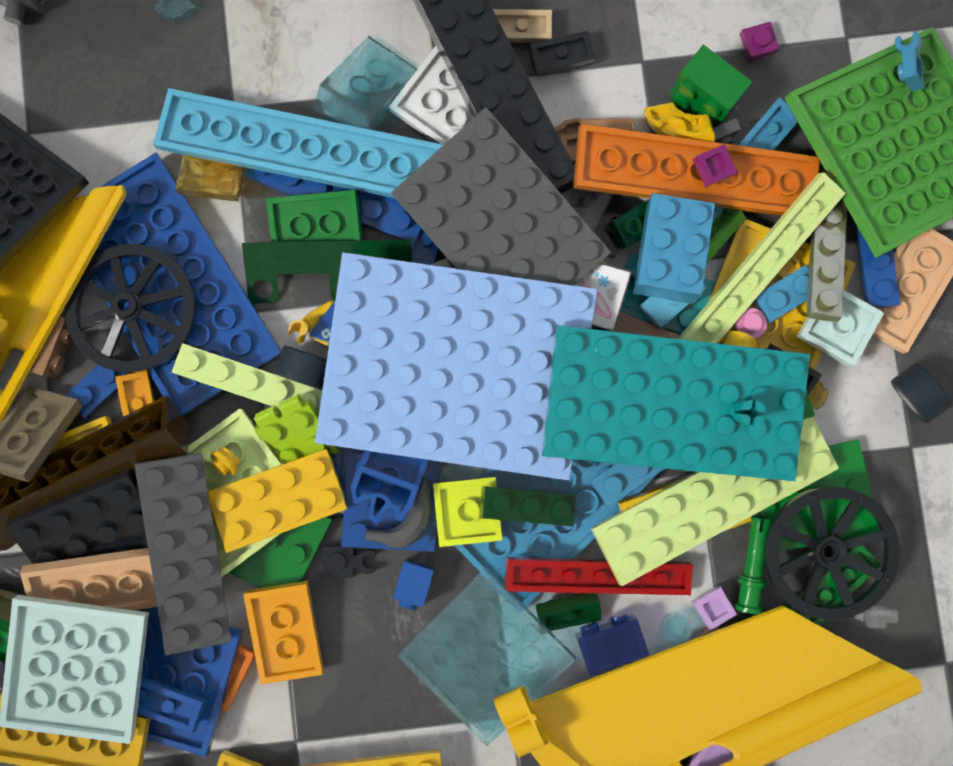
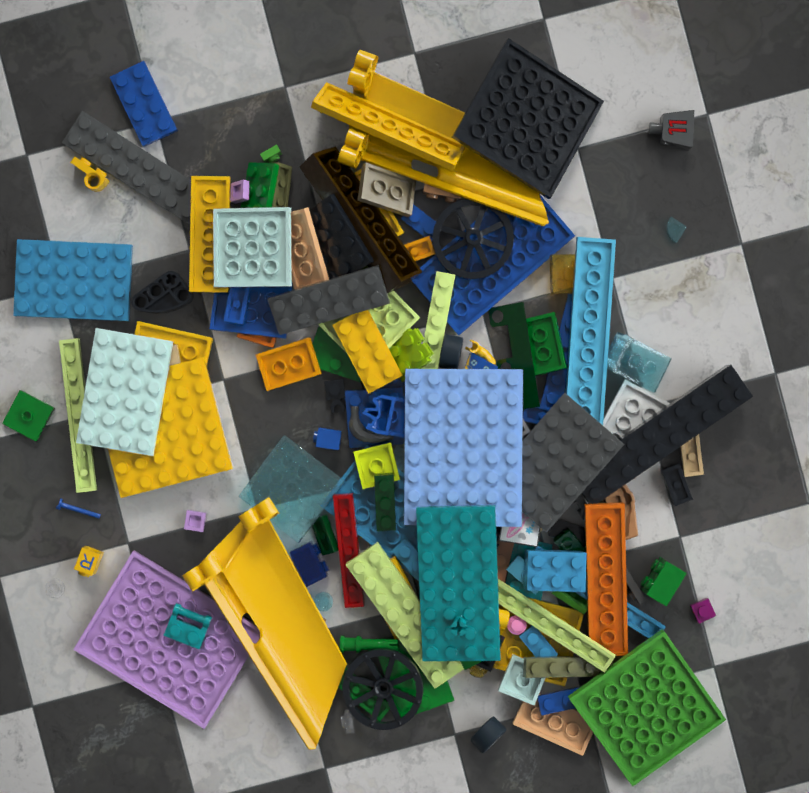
camera: 80 degrees right, 5 degrees up
yellow plate [210,447,241,476] -> none
yellow tile [644,102,715,142] -> none
lavender plate [691,586,737,630] -> none
magenta plate [693,144,737,188] -> none
dark azure plate [895,31,924,91] -> none

